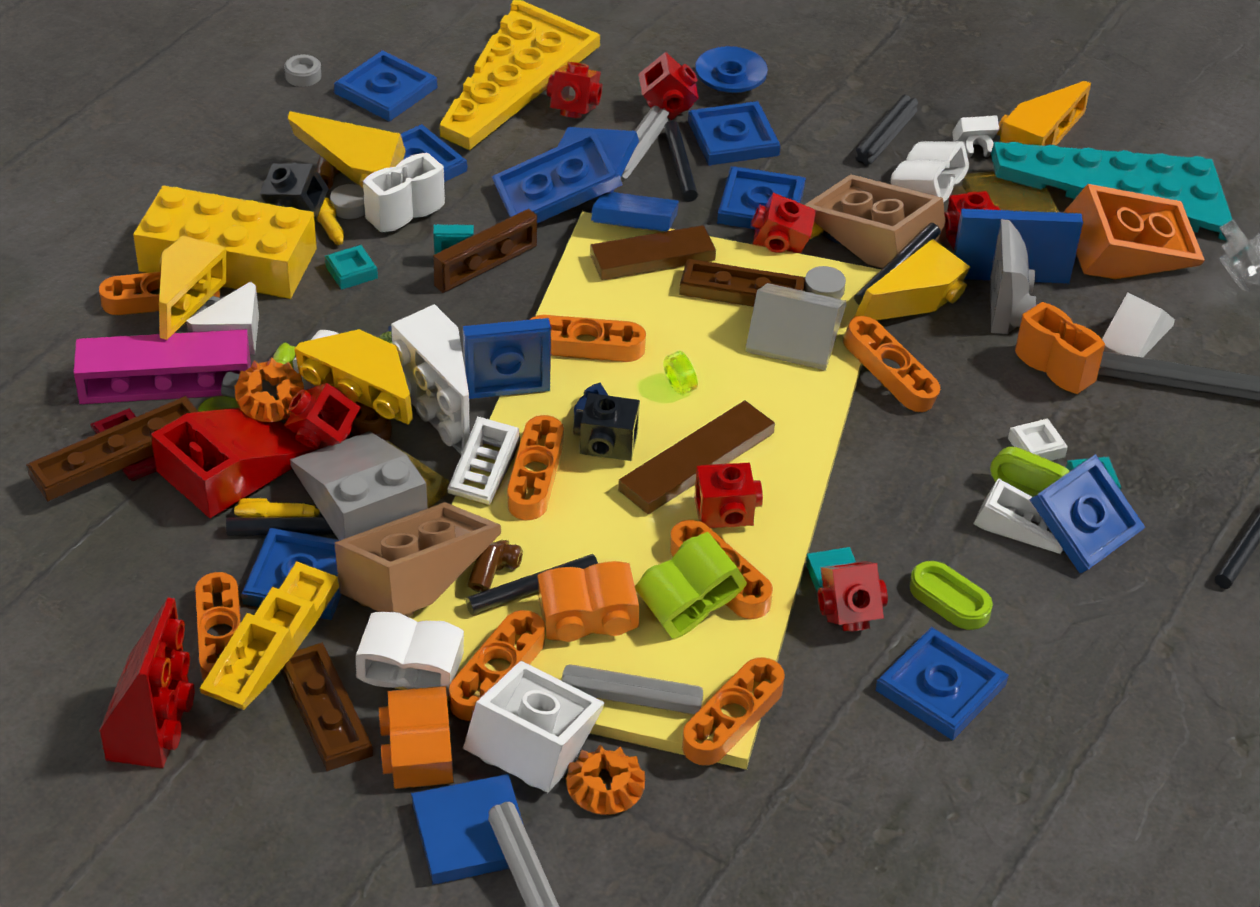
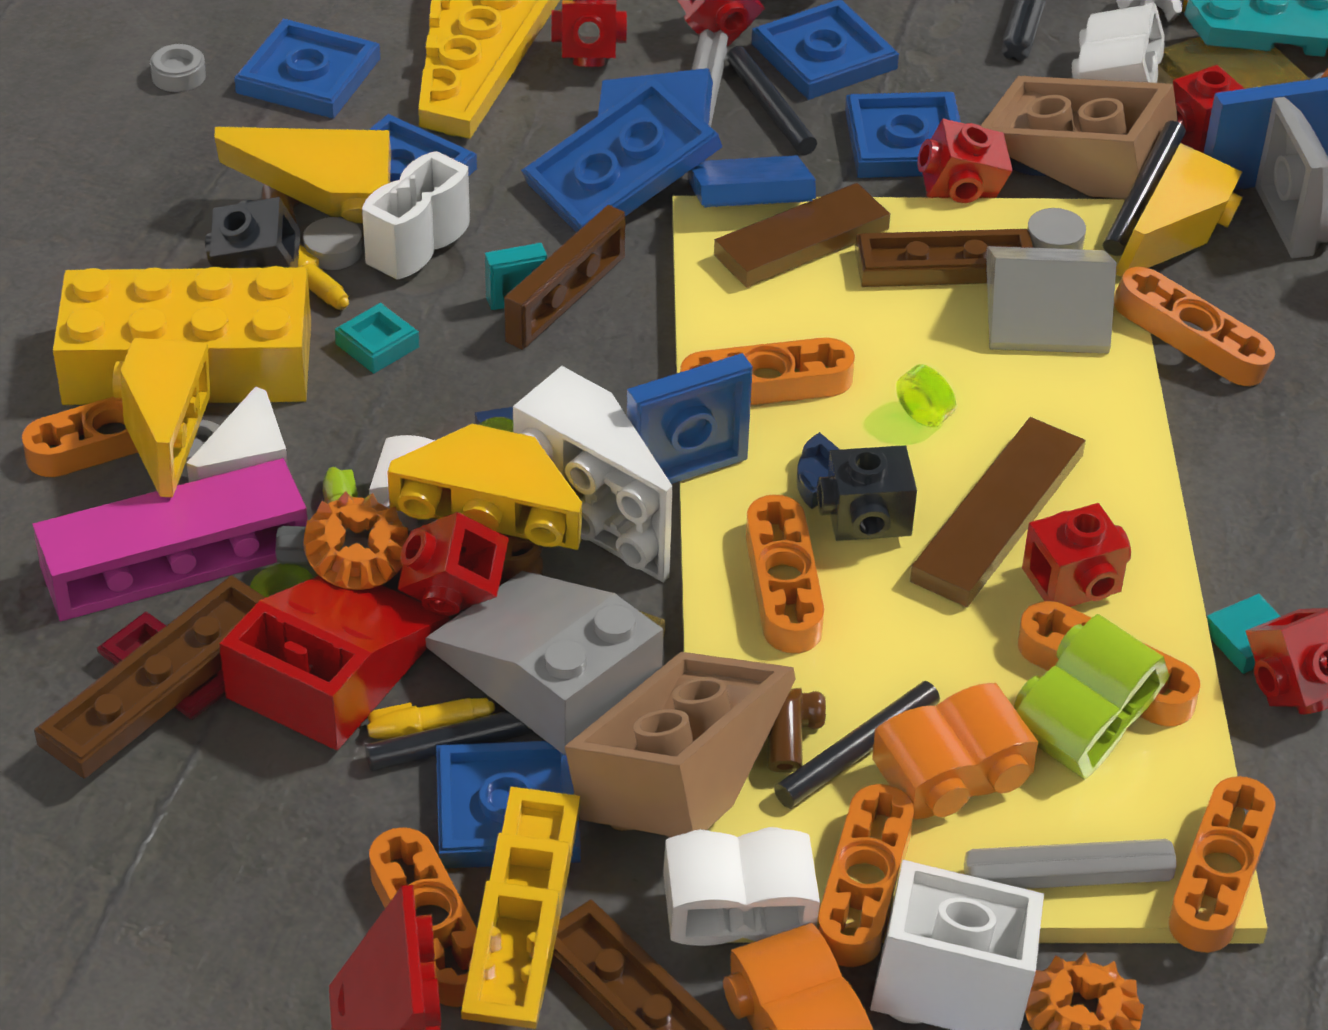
camera: 15 degrees left, 0 degrees up
white slope [448,416,520,505] -> none

